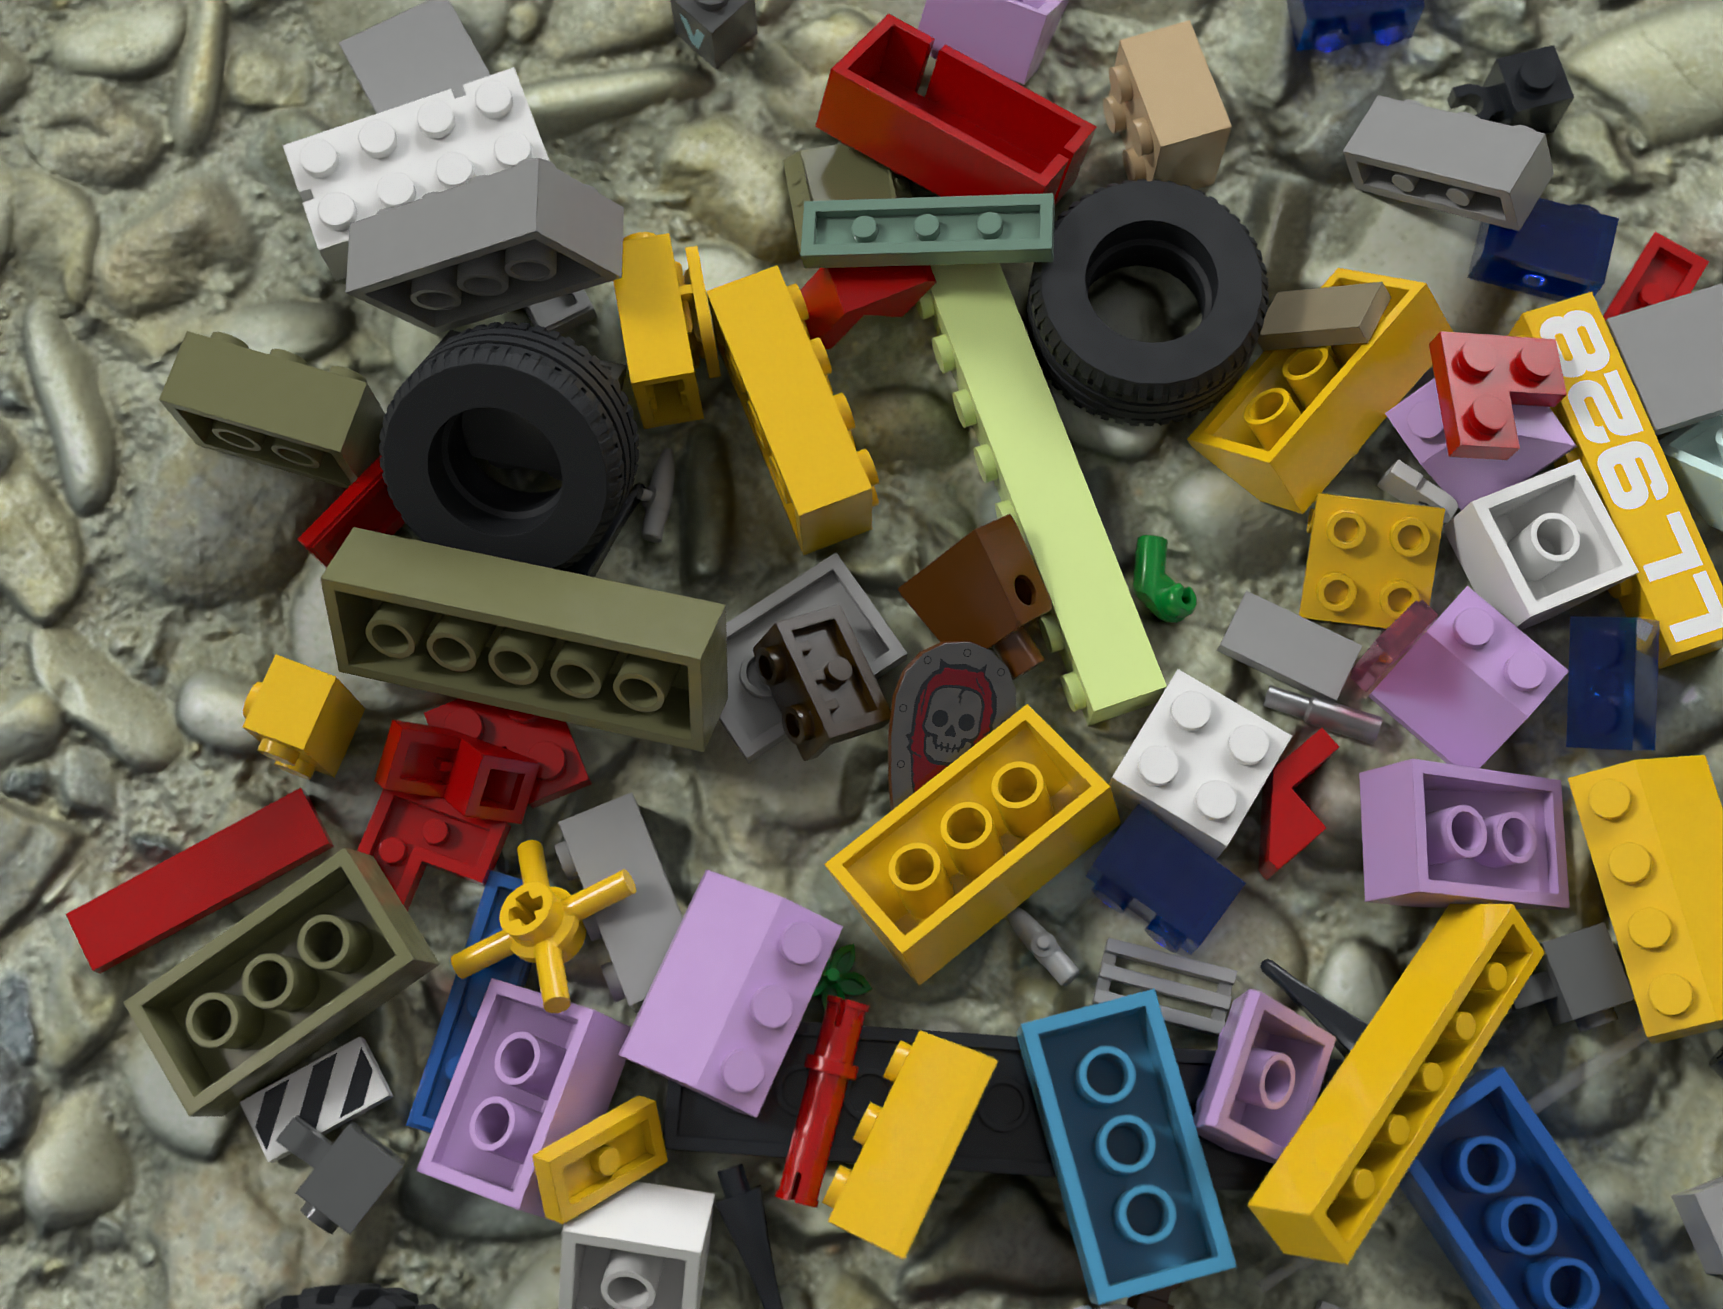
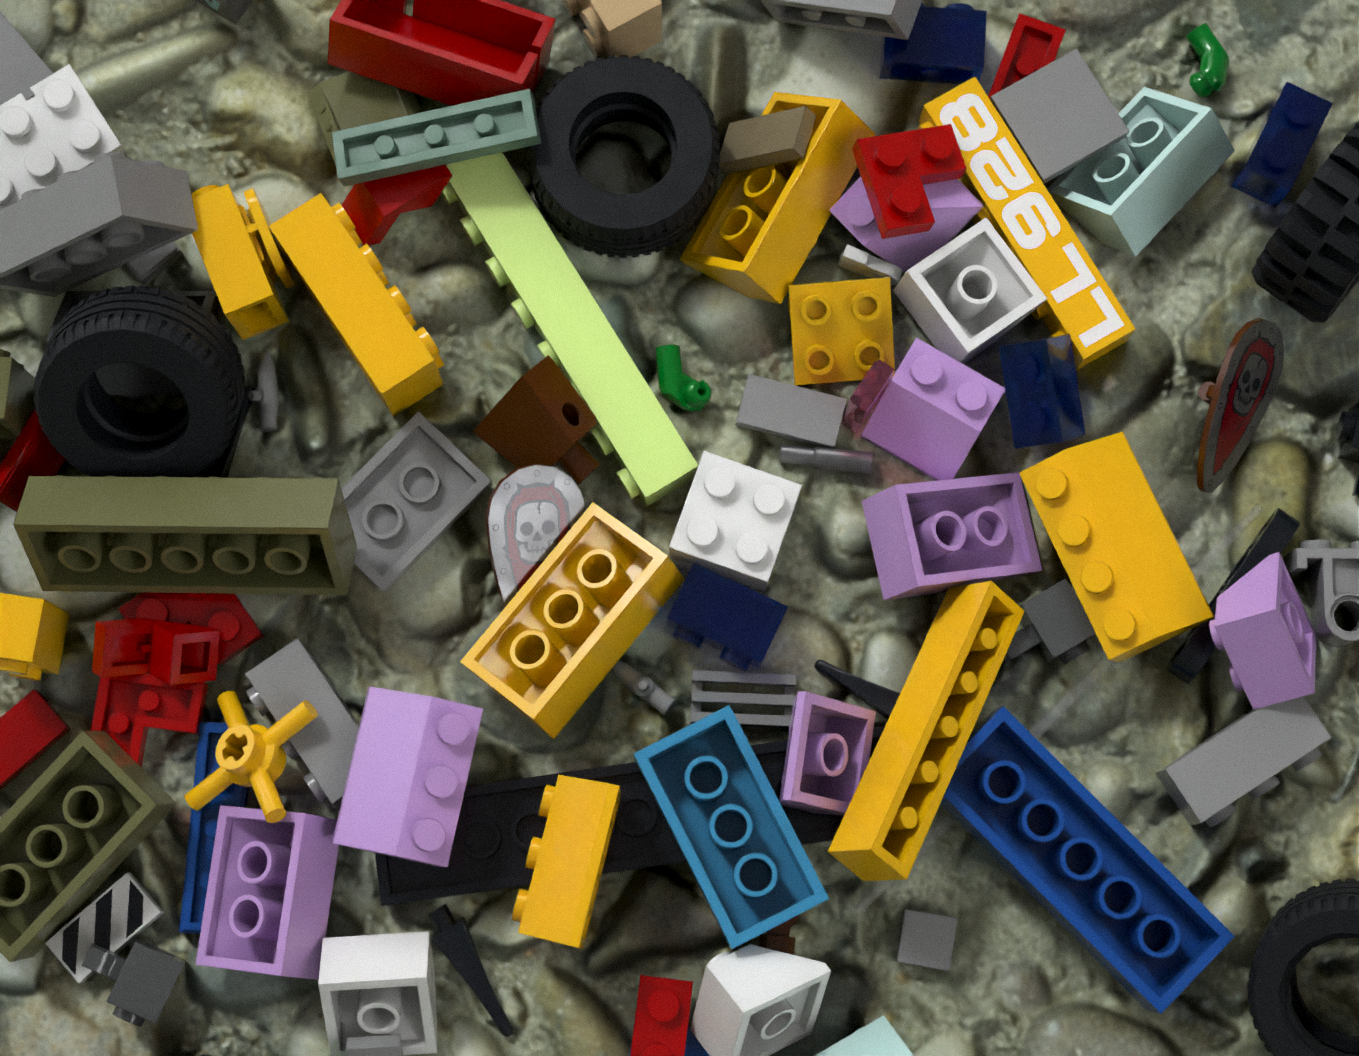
camera: 15 degrees left, 5 degrees up
yellow plate [532,1095,668,1225] -> none
dark brown bracket [753,604,891,761] -> none
red pin [775,995,869,1208] -> none
green plant [811,944,872,1011] -> none
red slope [1258,728,1339,880] -> none

